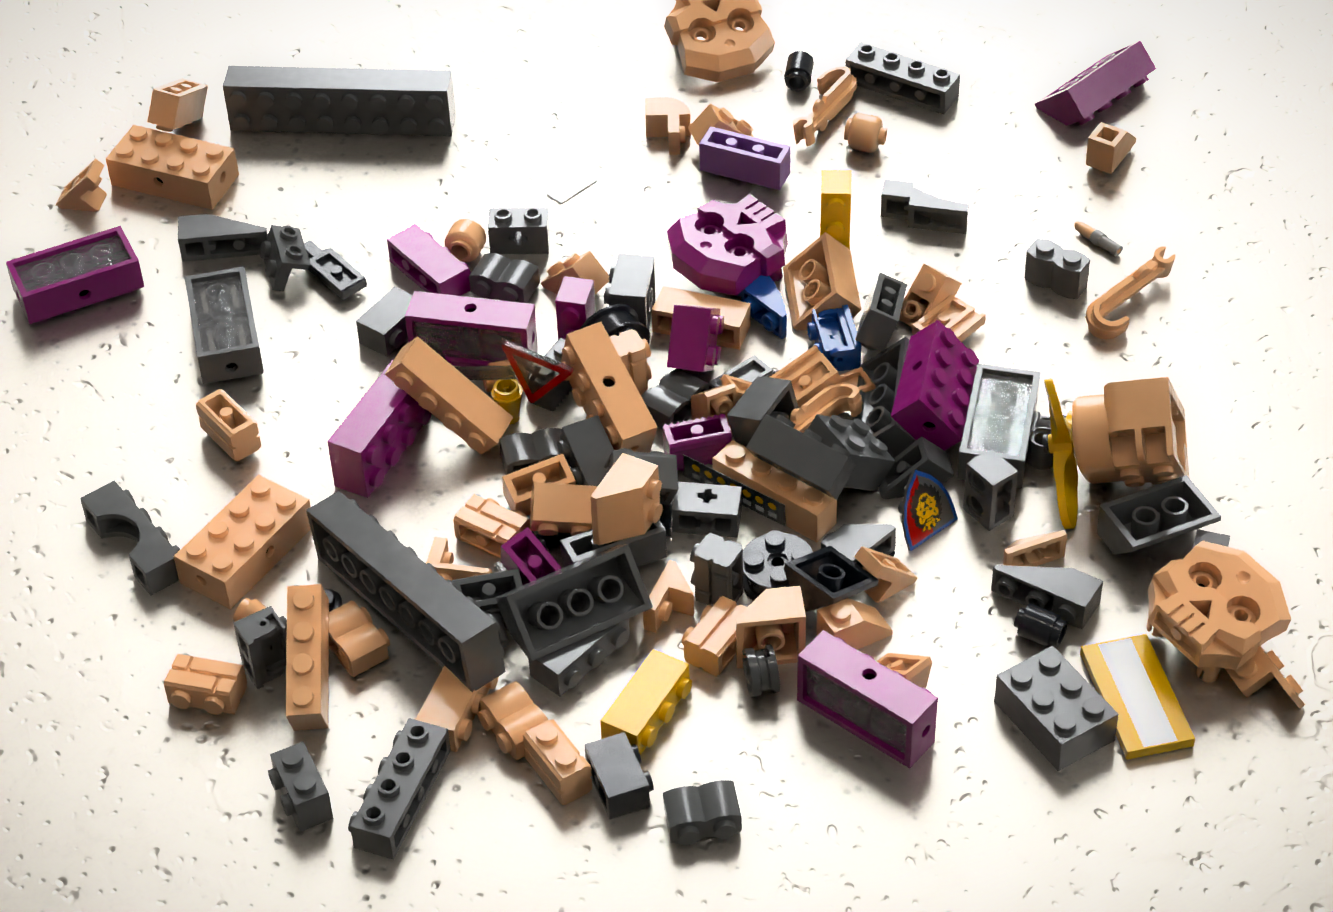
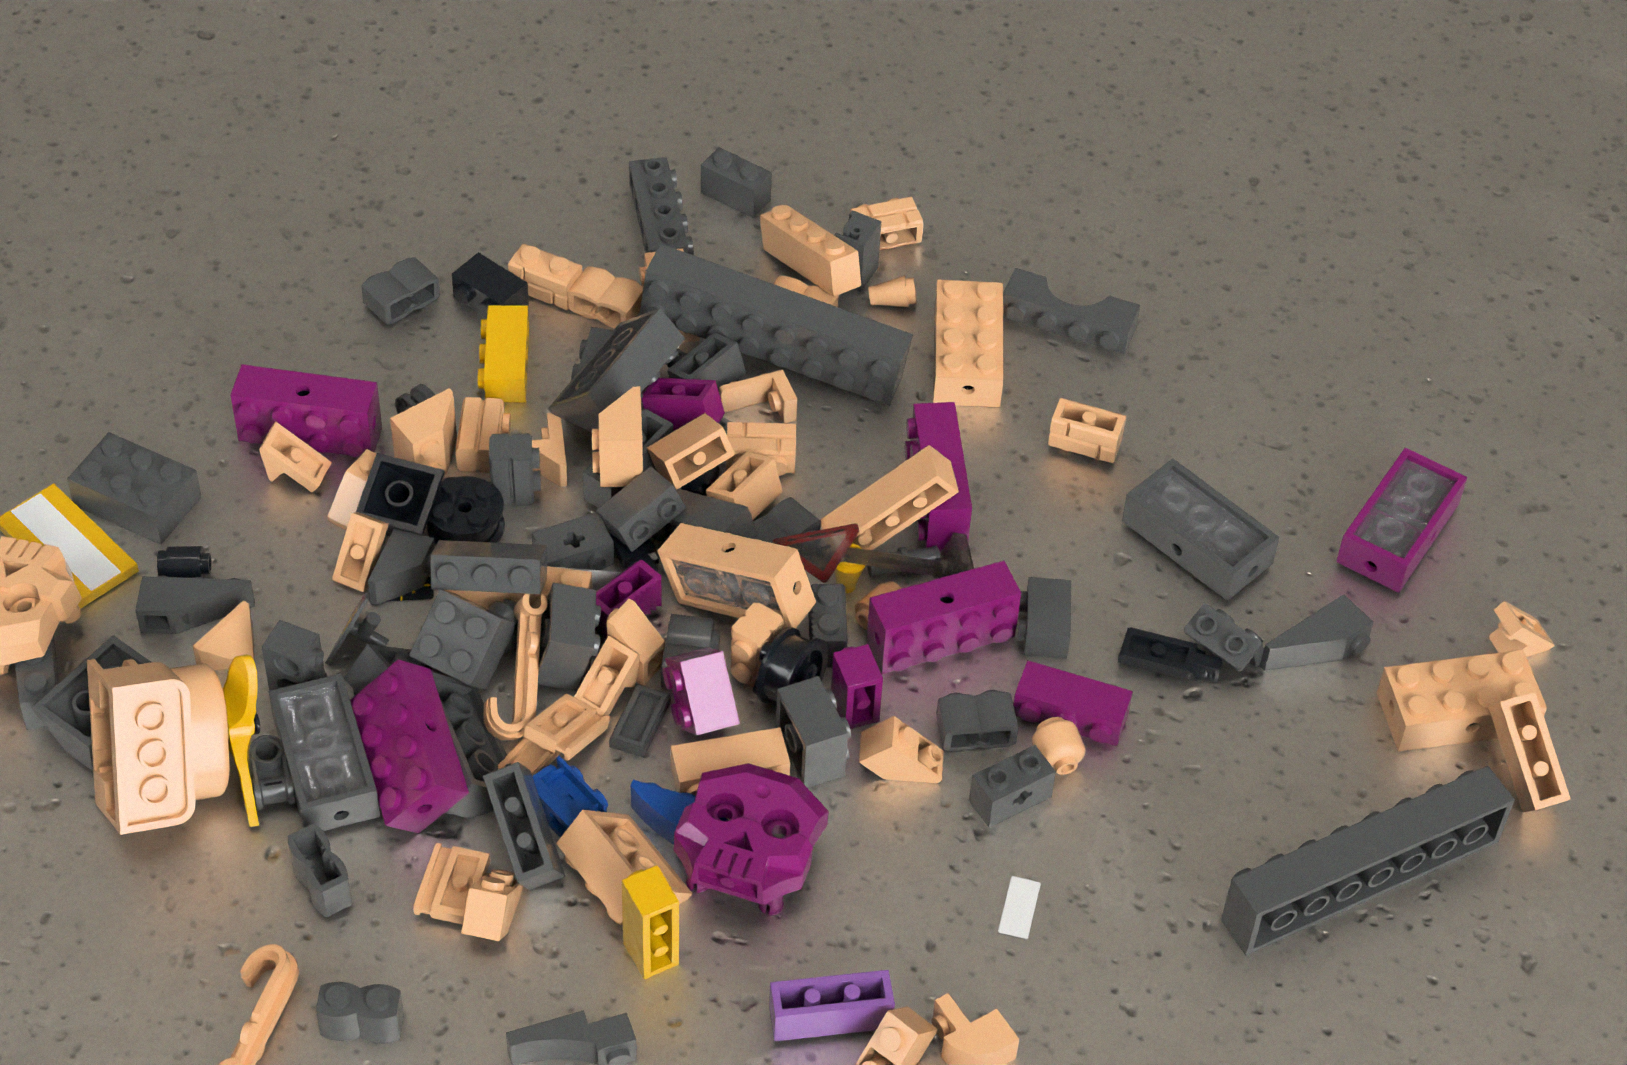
camera: 145 degrees right, 5 degrees up
none -> dark grey brick [288,824,352,917]

